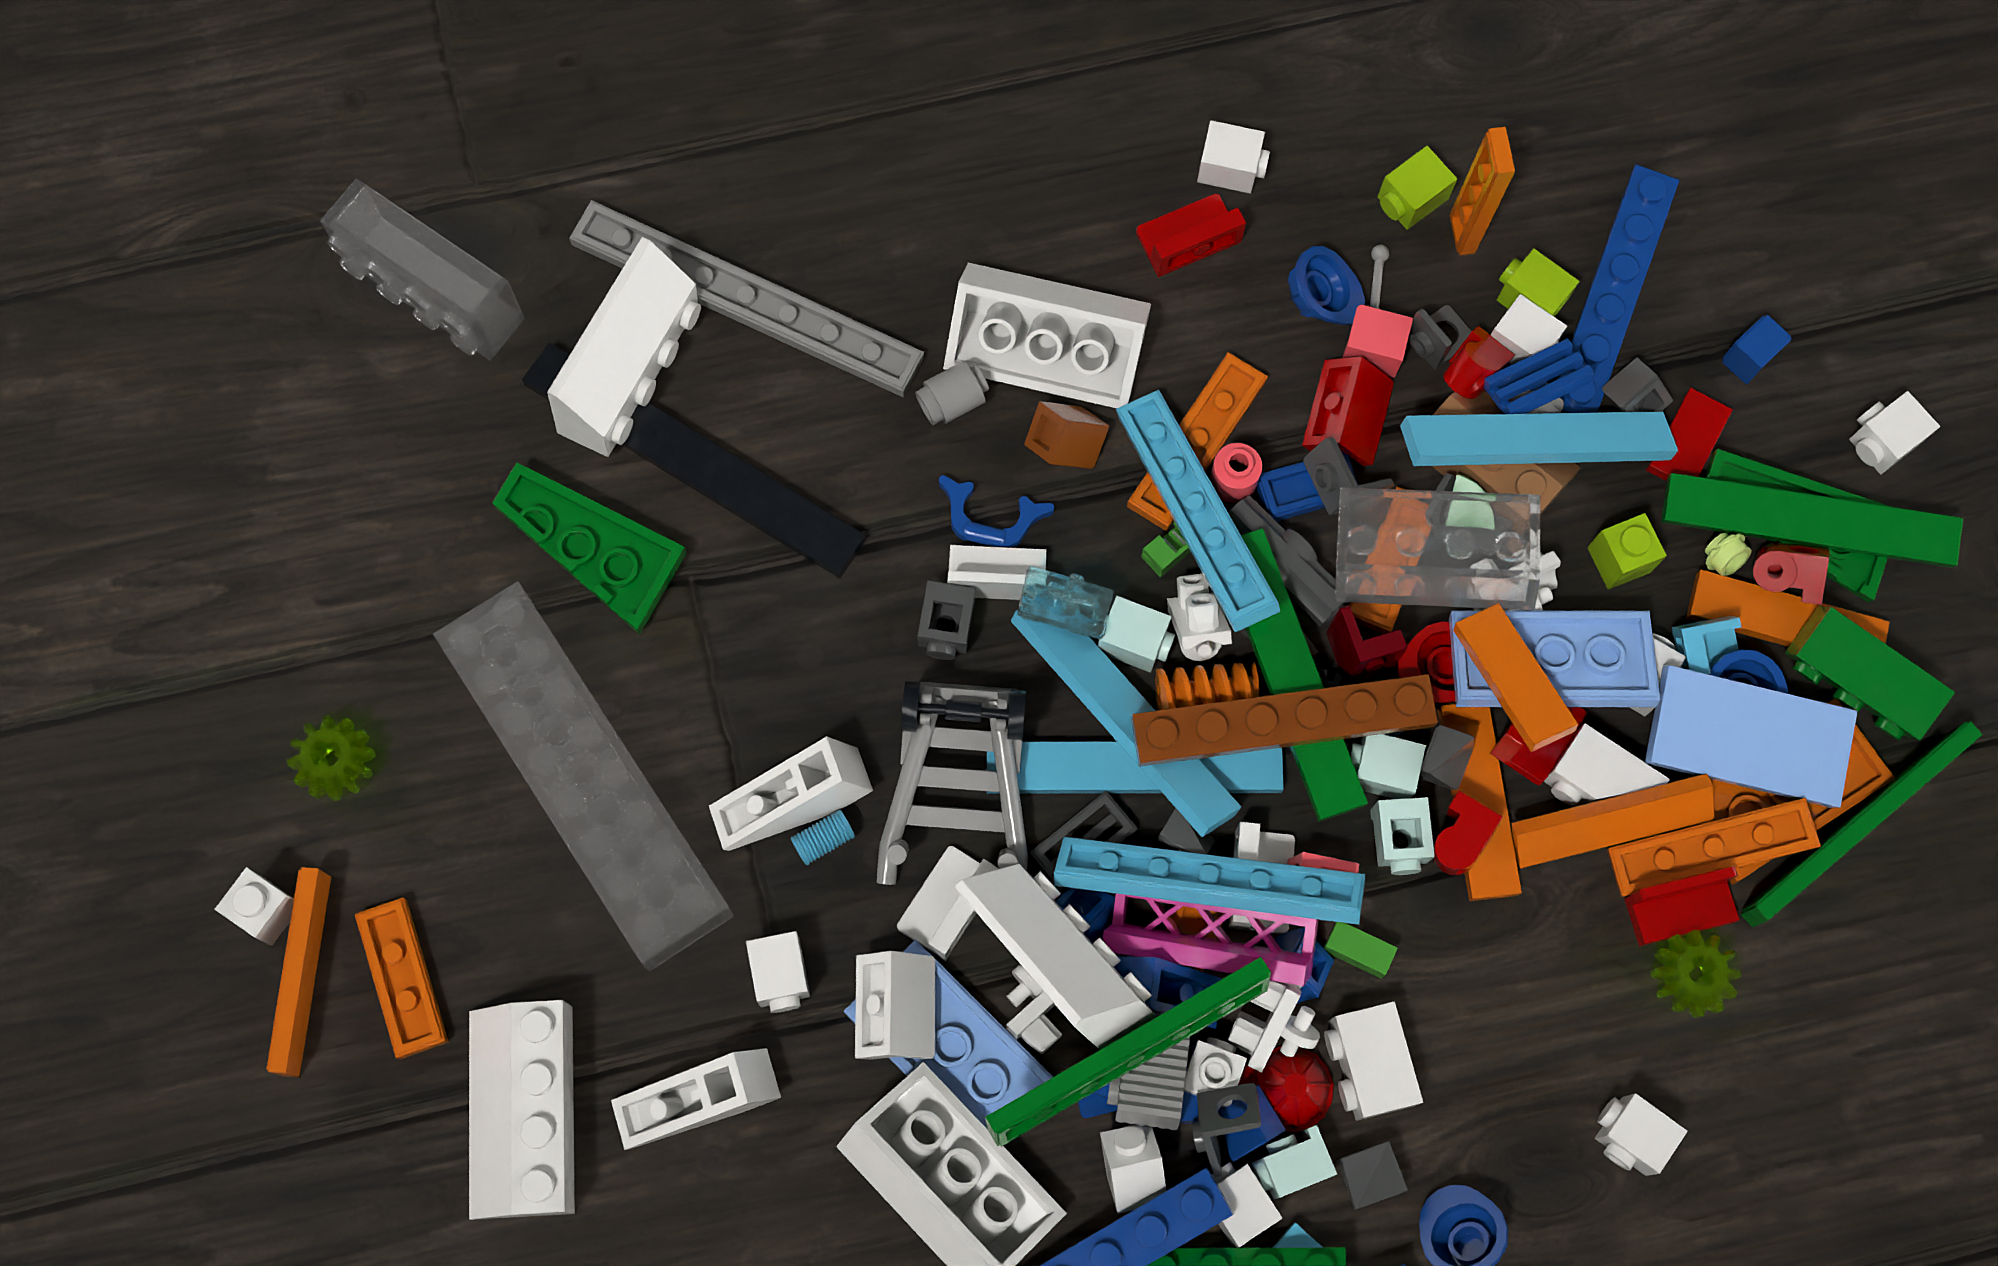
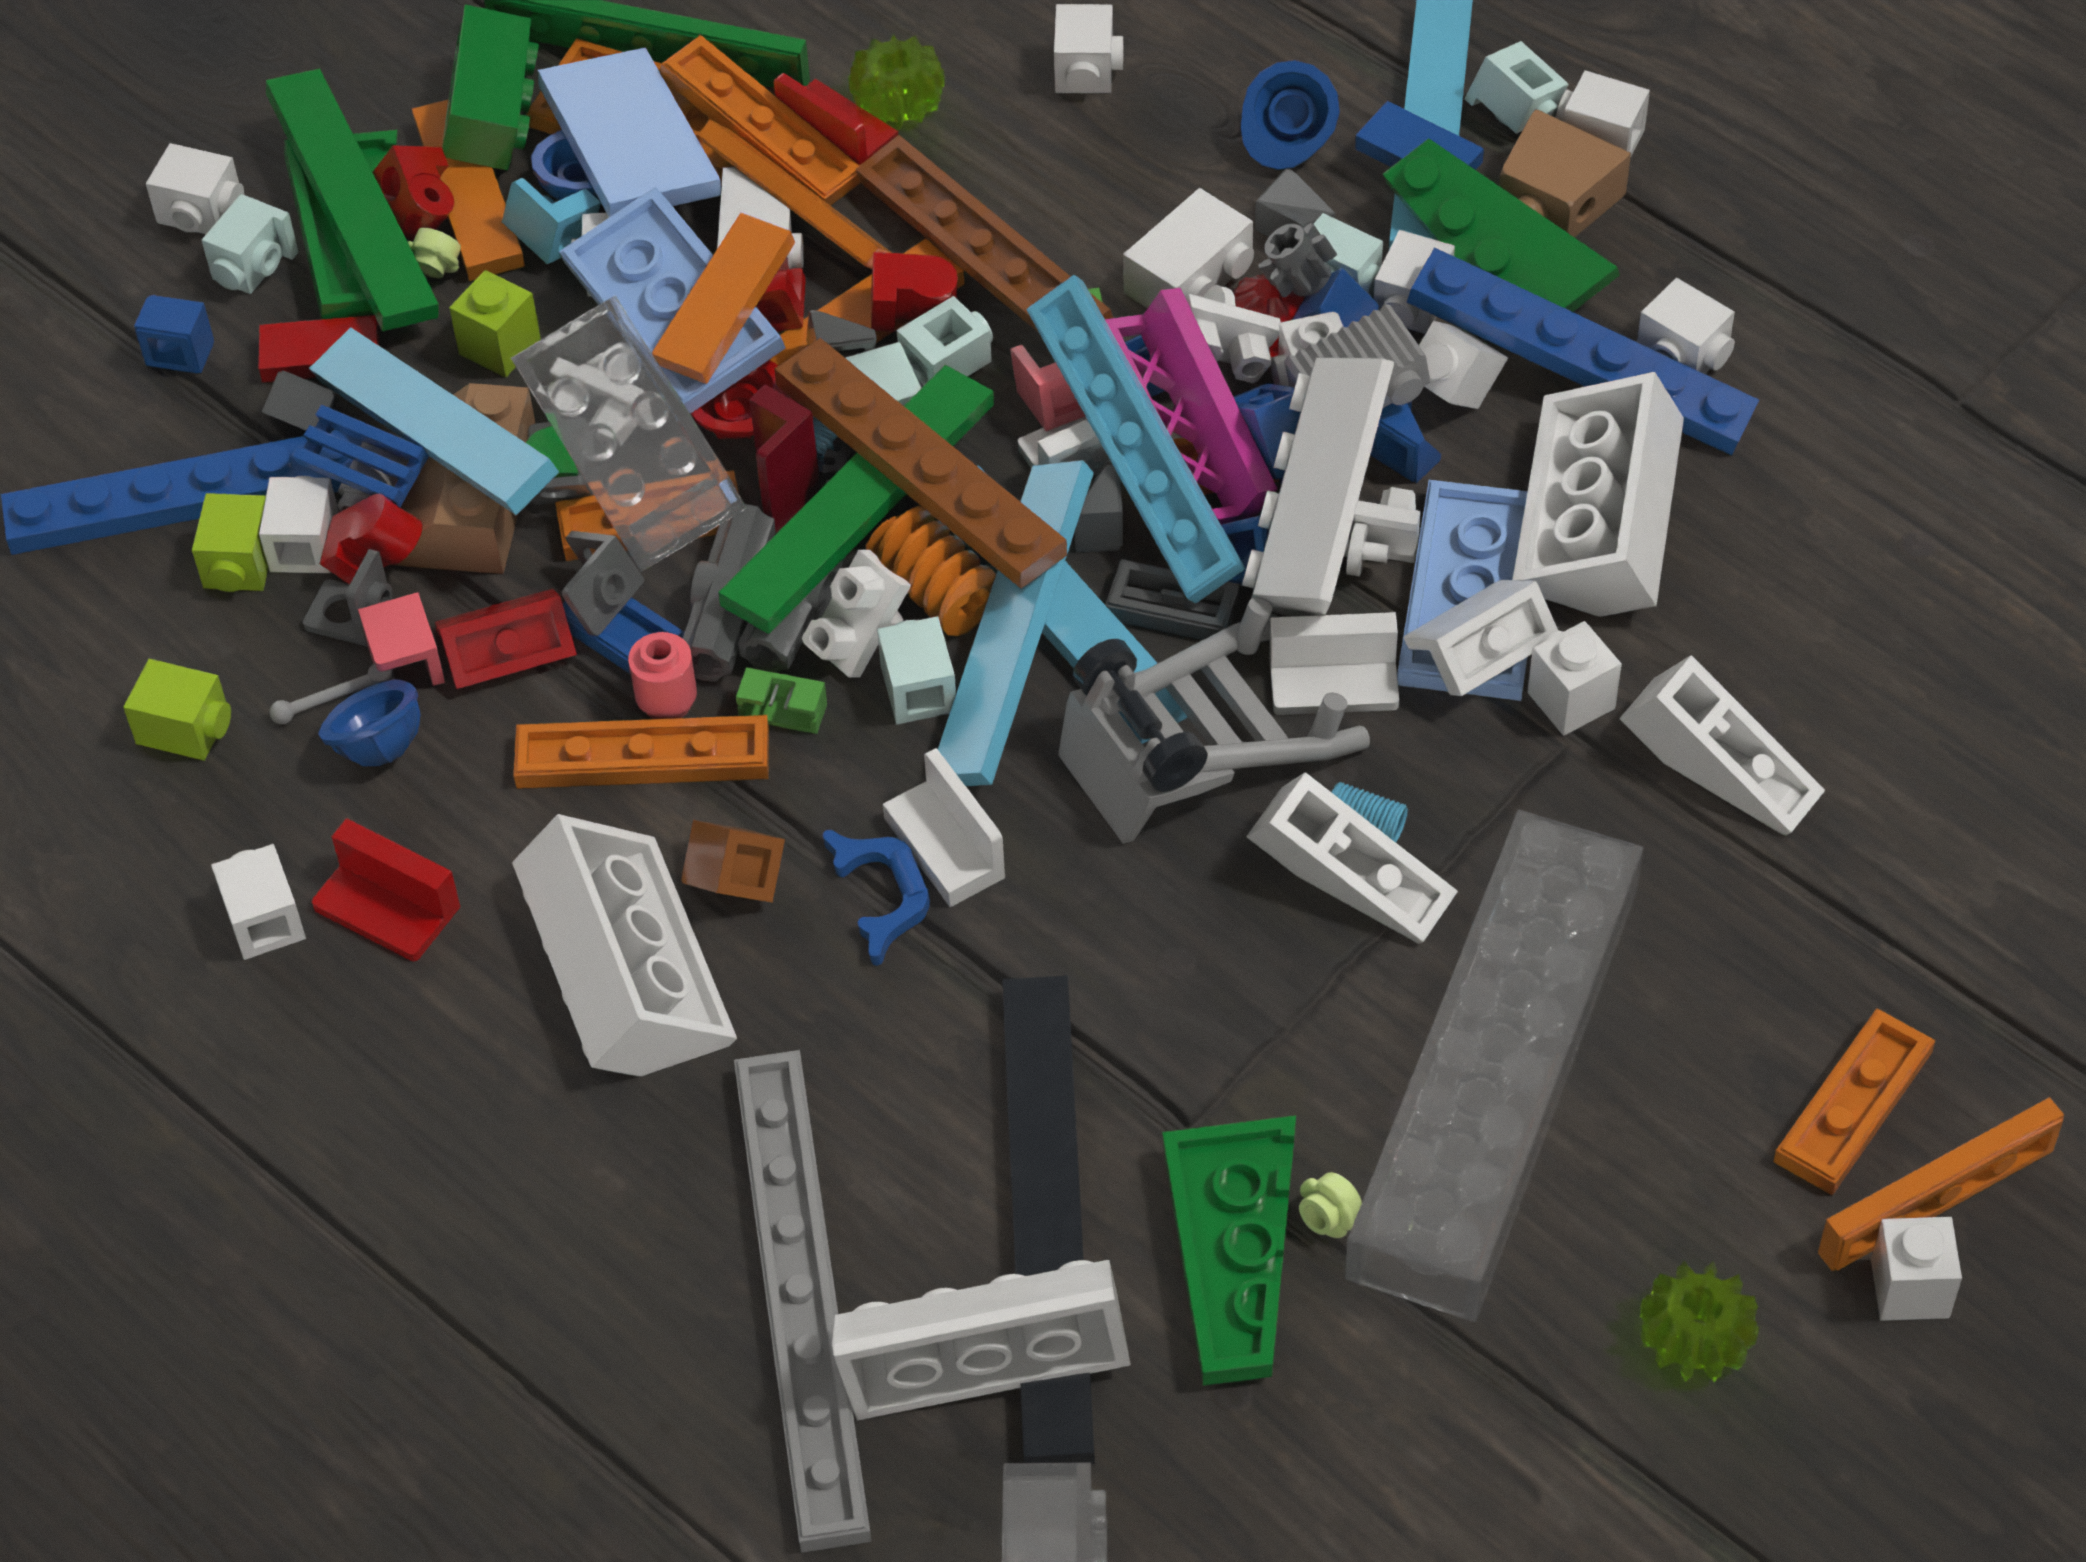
camera: 120 degrees left, 20 degrees down
white slope [469,1000,575,1220] -> none
white brick [746,931,811,1013] -> none
light grey brick [915,361,989,425] -> none
dark grey brick [917,580,976,660] -> none
green tile [985,957,1271,1147] -> none
clear light blue hips [1017,566,1114,640] -> none
medium azure tile [1116,389,1280,632] -> none
dark grey bracket [1192,1083,1261,1177] -> none
orange tile [1449,127,1515,256] -> none
none -> light aqua brick [202,194,299,295]
none -> dark orange plate [856,135,1114,334]
none -> dark grey gear [1259,223,1337,297]
none -> yellowish green plate [1299,1172,1362,1238]
none -> white brick [1528,621,1622,736]

